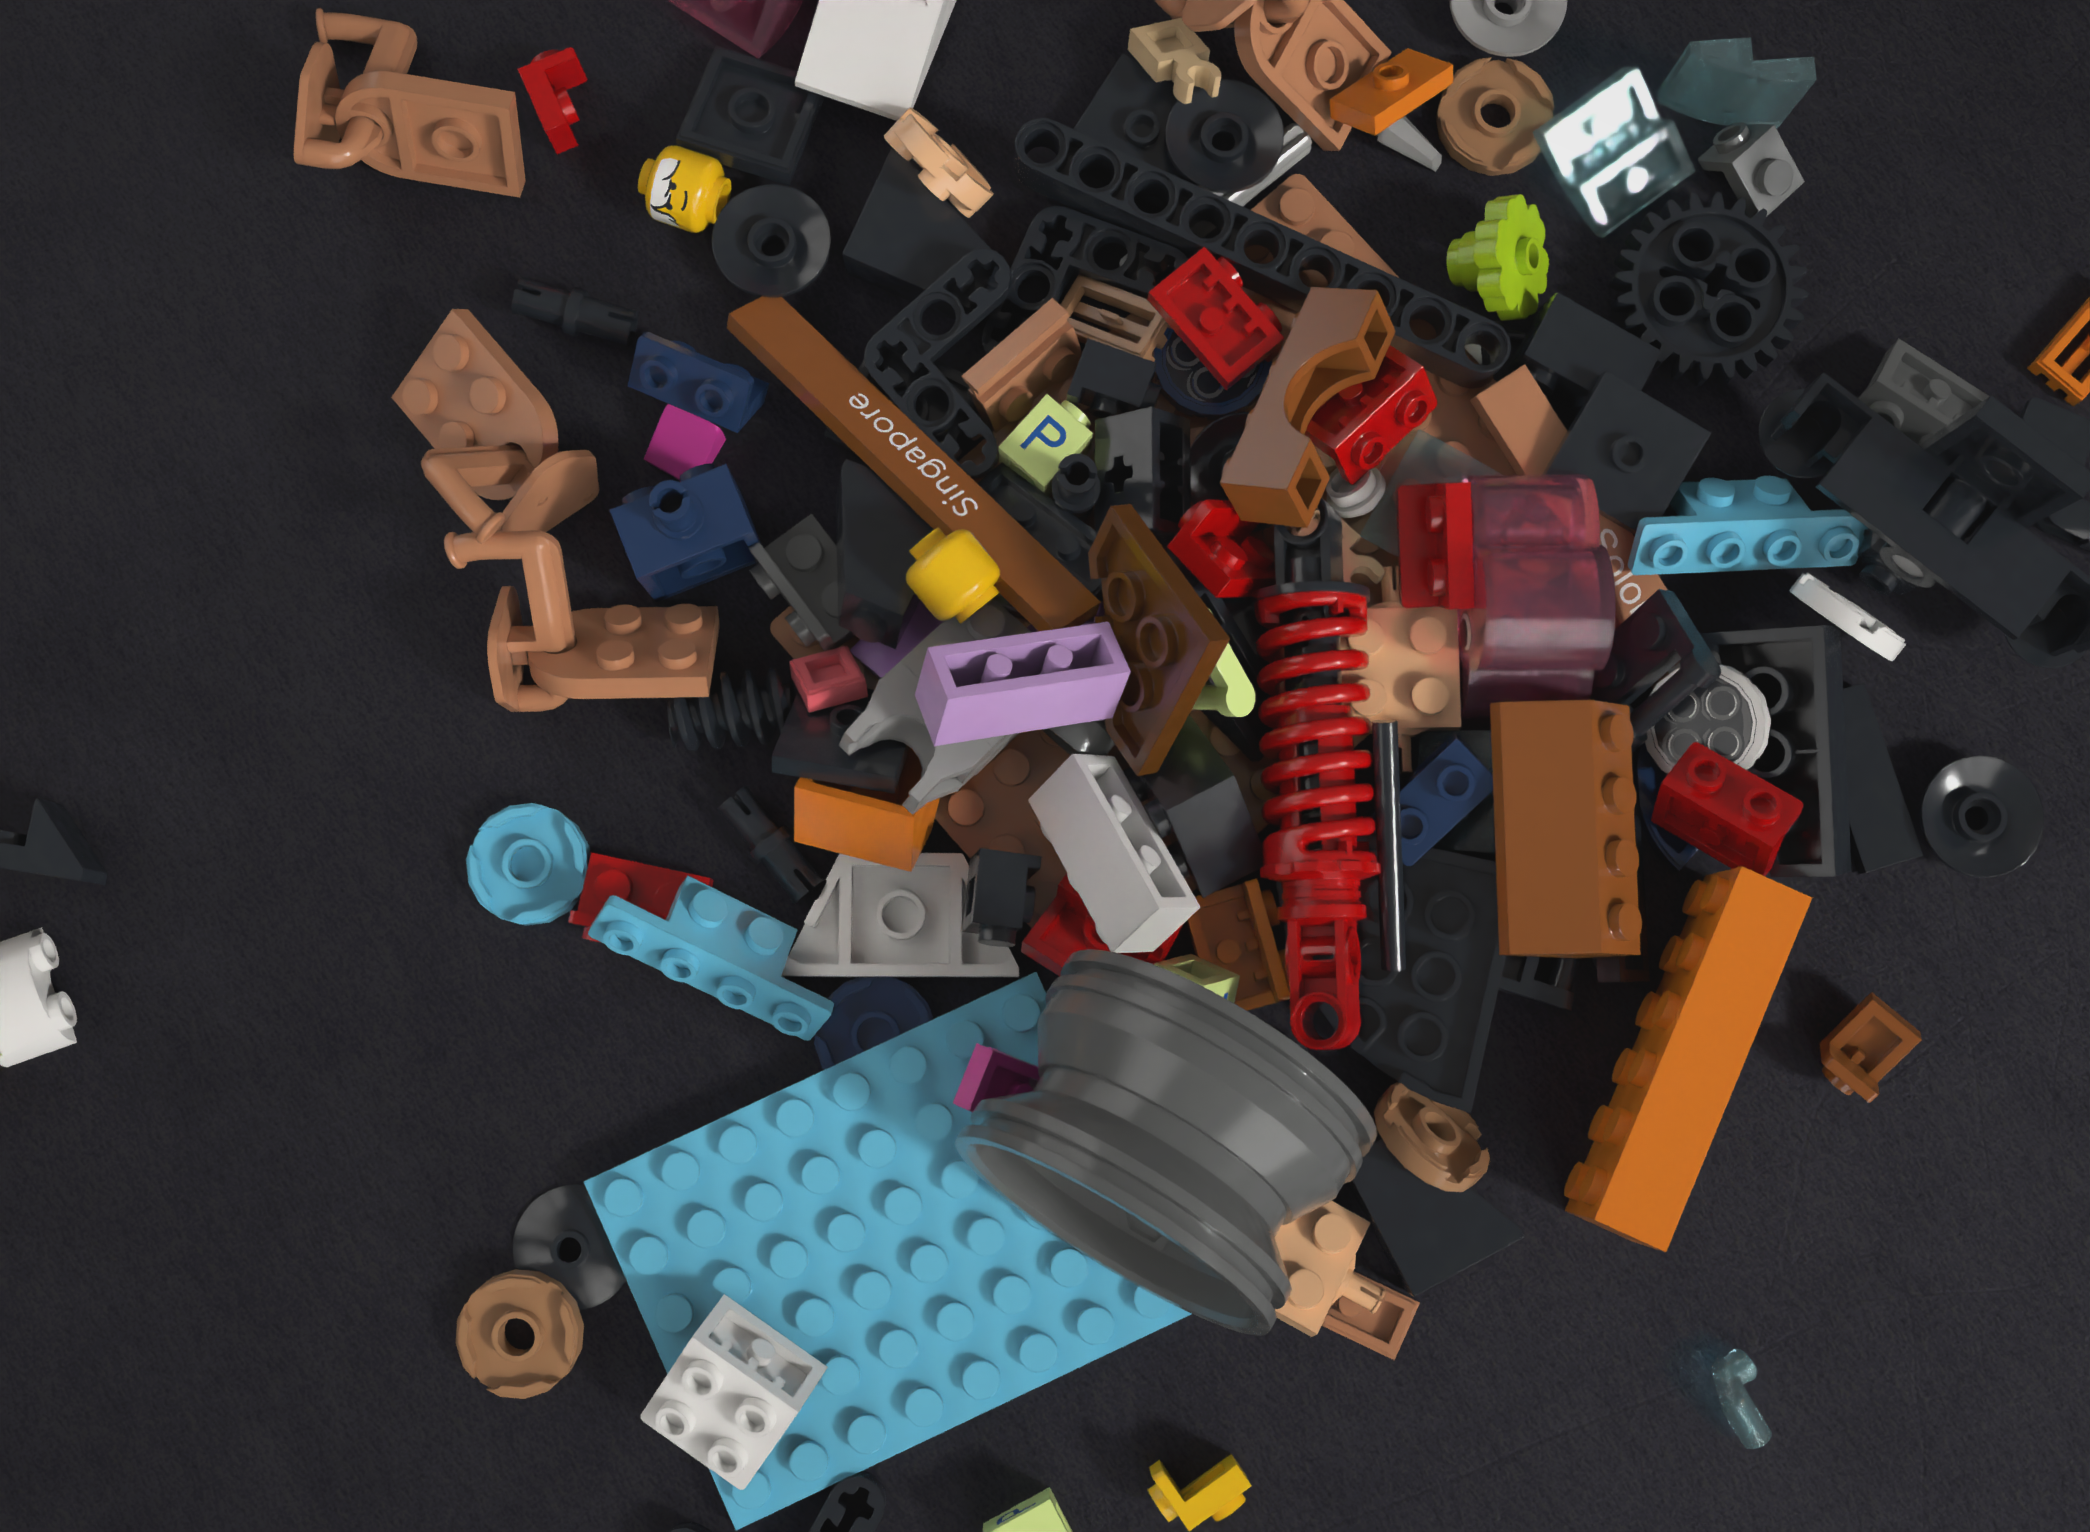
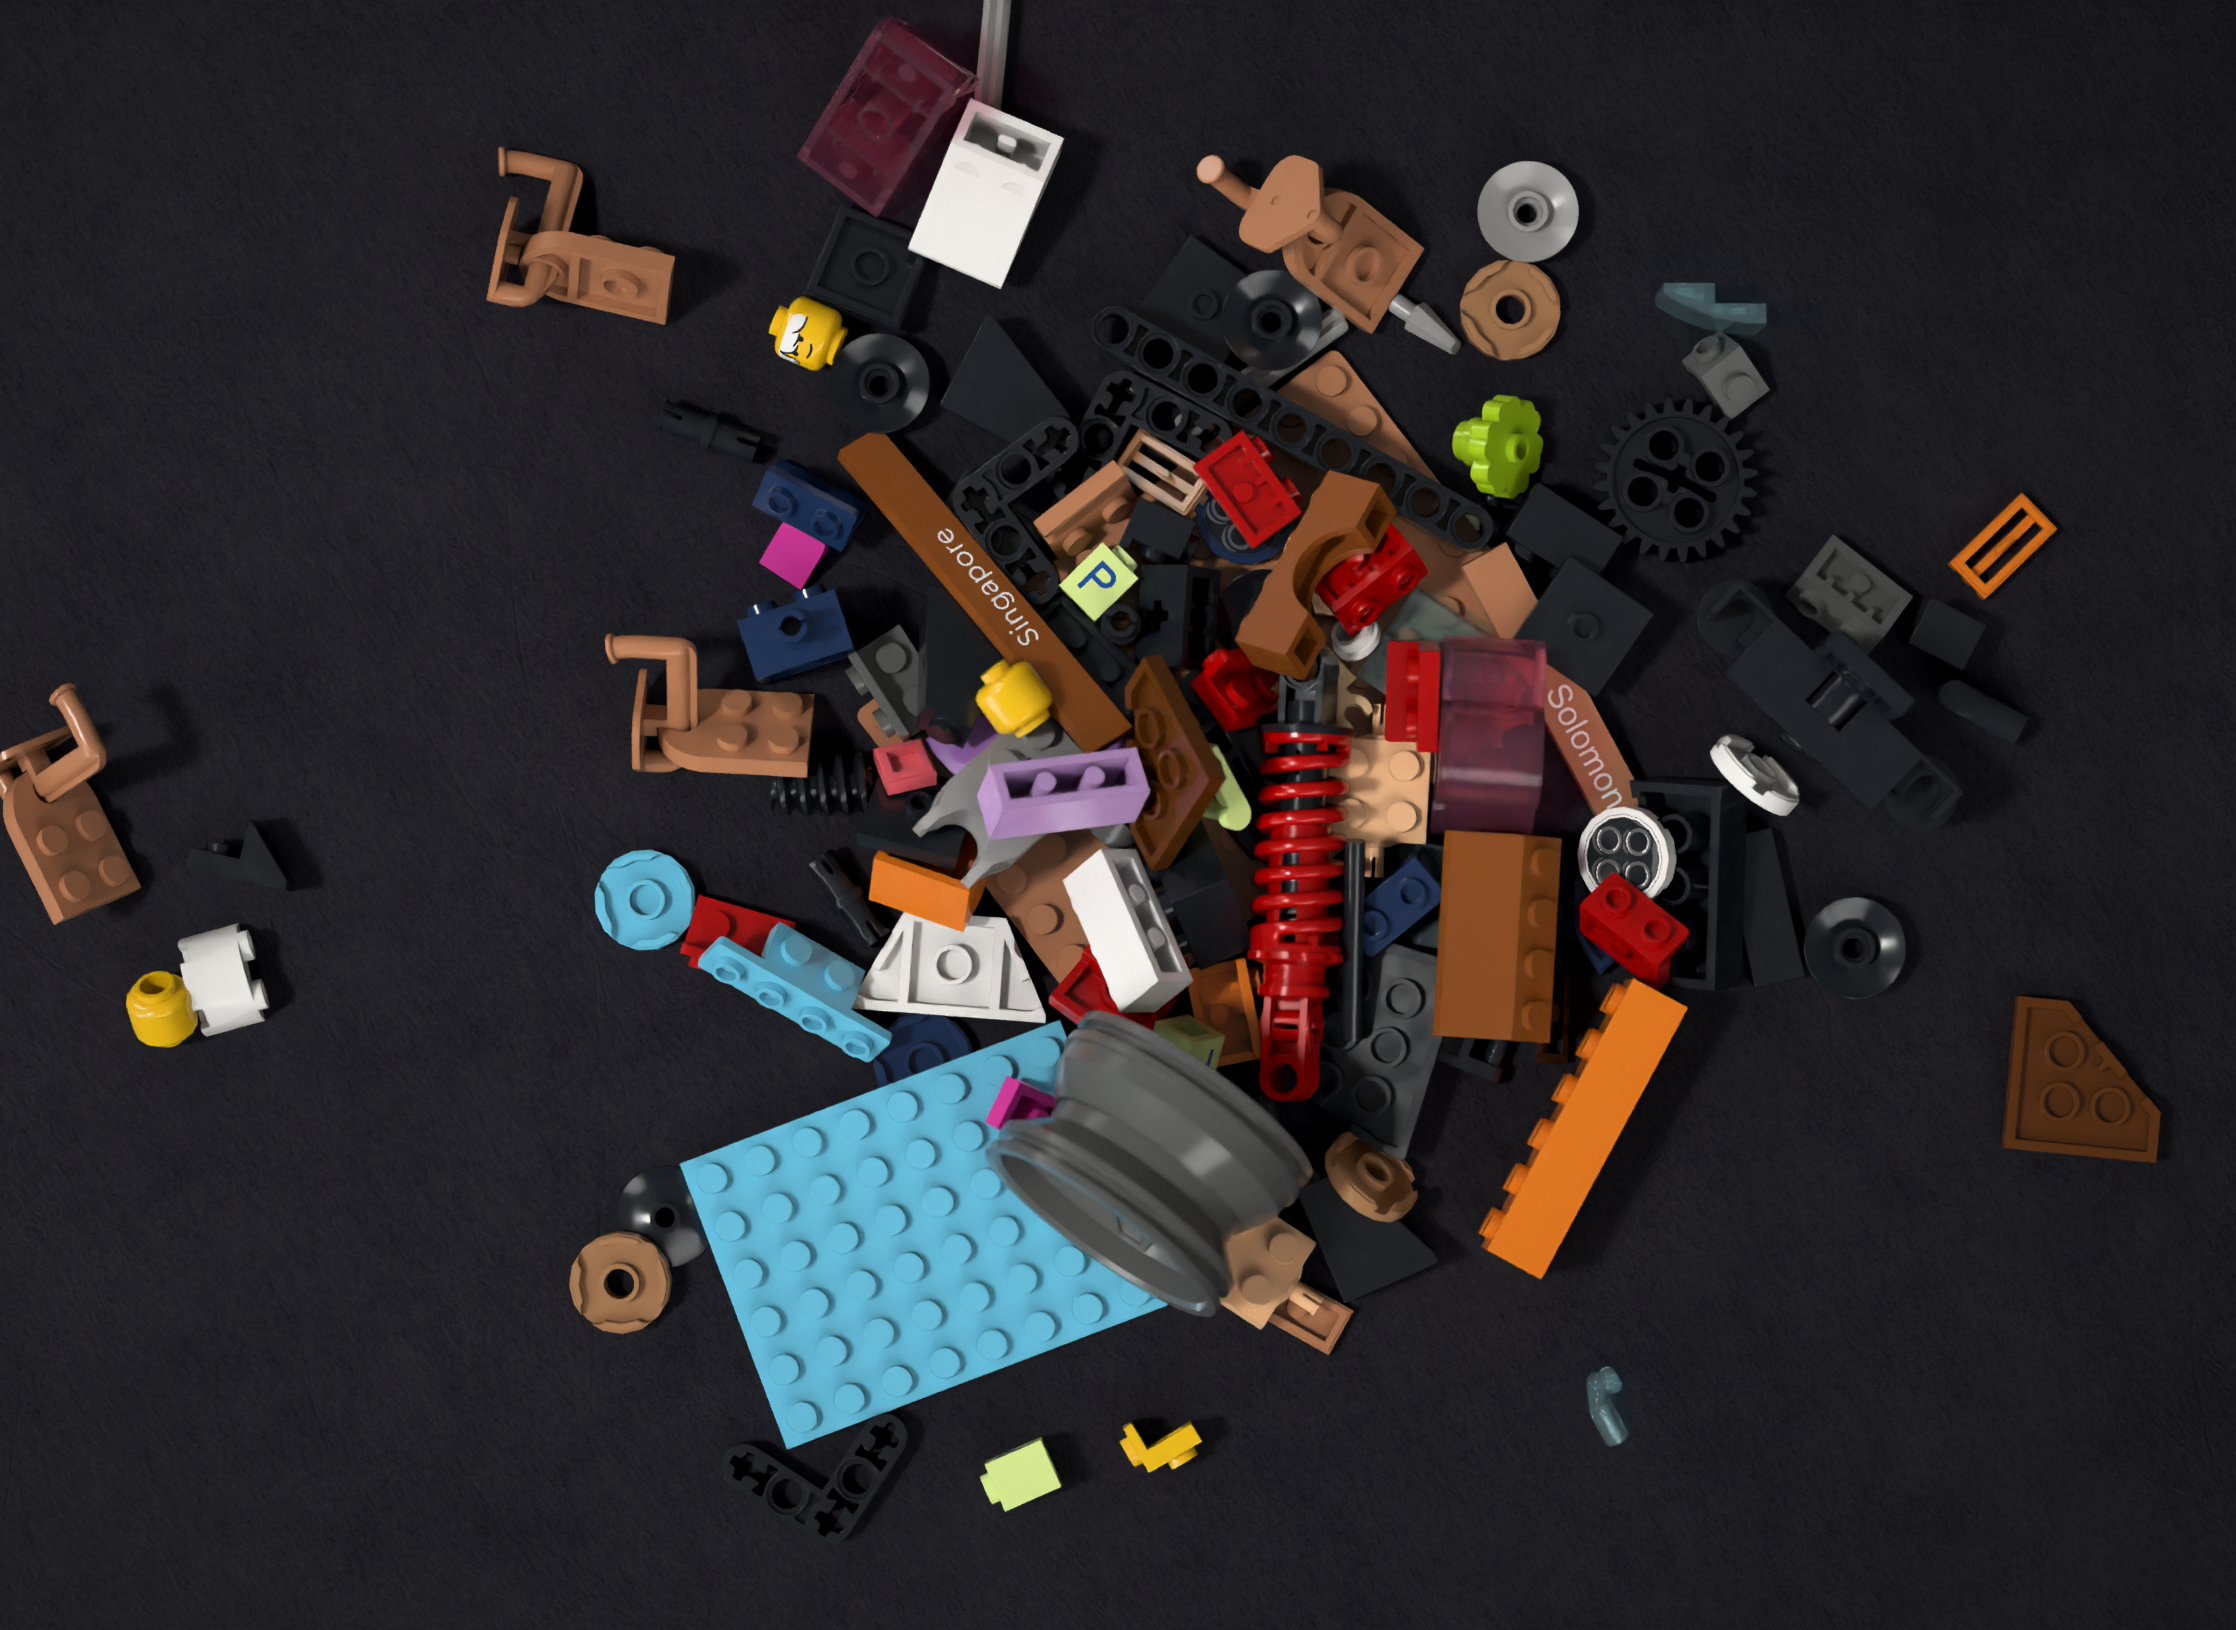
camera: 10 degrees right, 5 degrees up
nougat plate [391,309,599,544] -> none
red bracket [518,47,587,154] -> none
white bracket [641,1294,828,1490] -> none
light nougat plate [884,107,994,218] -> none
black brick [962,848,1042,947] -> none
tan plate [1128,18,1221,104] -> none
orange plate [1329,48,1453,136] -> none
clear light blue slope [1532,66,1695,237] -> none
black plate [1576,589,1721,752] -> none
medium azure bracket [1627,476,1868,575] -> none
dark orange bracket [1820,992,1922,1103] -> none

